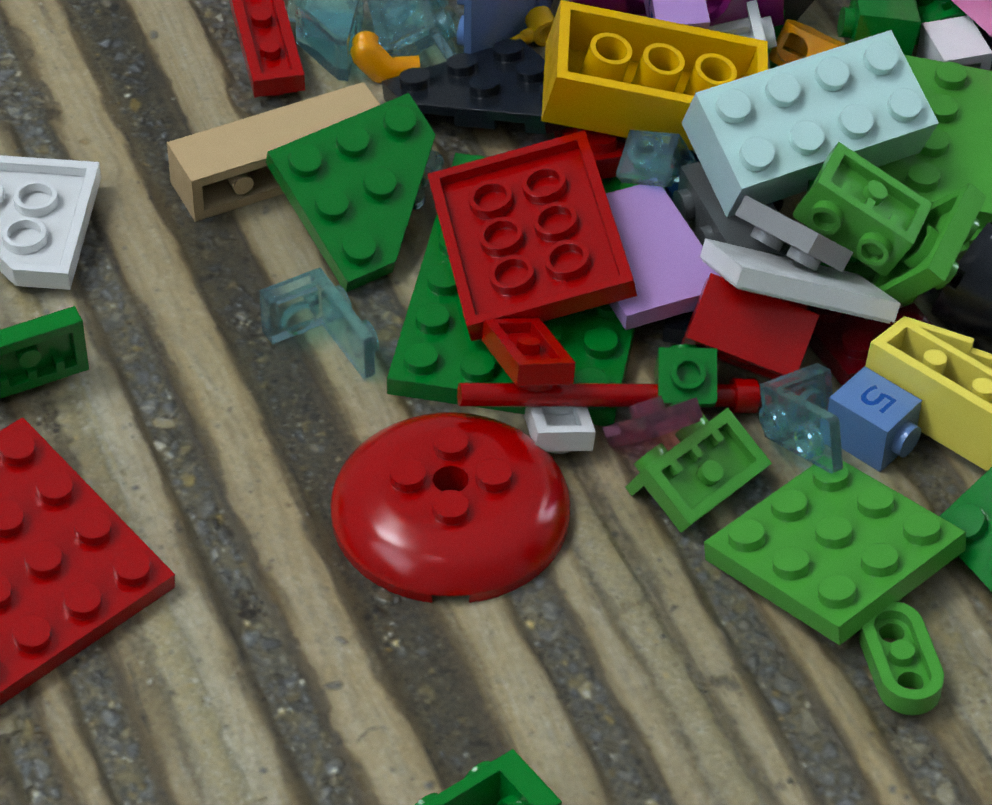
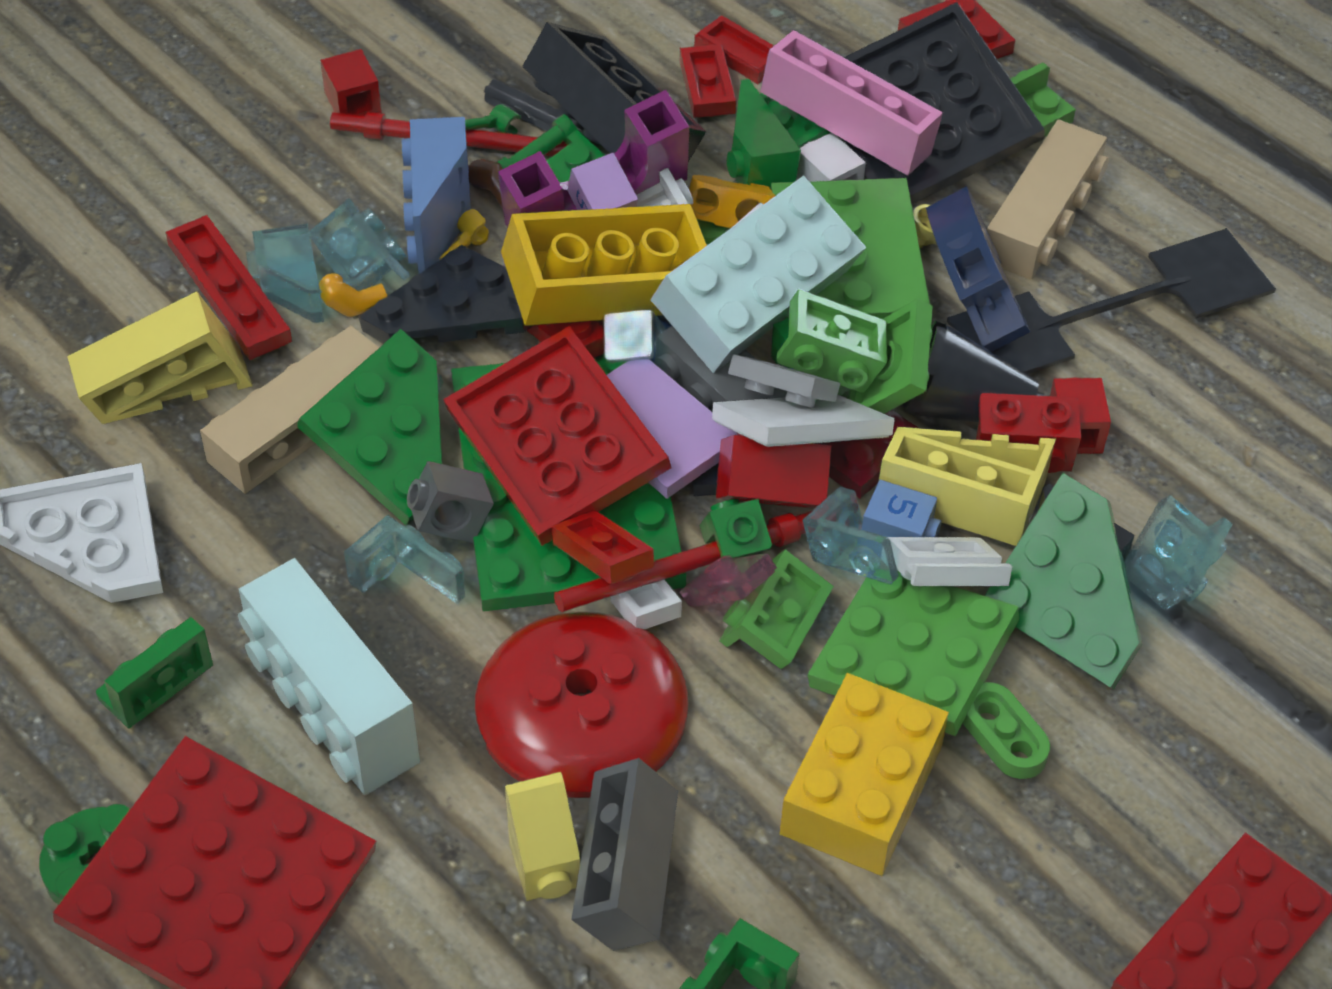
camera: 20 degrees left, 5 degrees up
none -> light yellow wedge [67,291,253,424]
none -> light aqua brick [238,558,420,796]
none -> dark grey brick [407,461,494,543]
none -> light yellow slope [505,772,580,901]
none -> dark grey brick [571,758,679,951]
none -> yellow brick [780,673,949,876]
none -> white plate [884,537,1012,586]

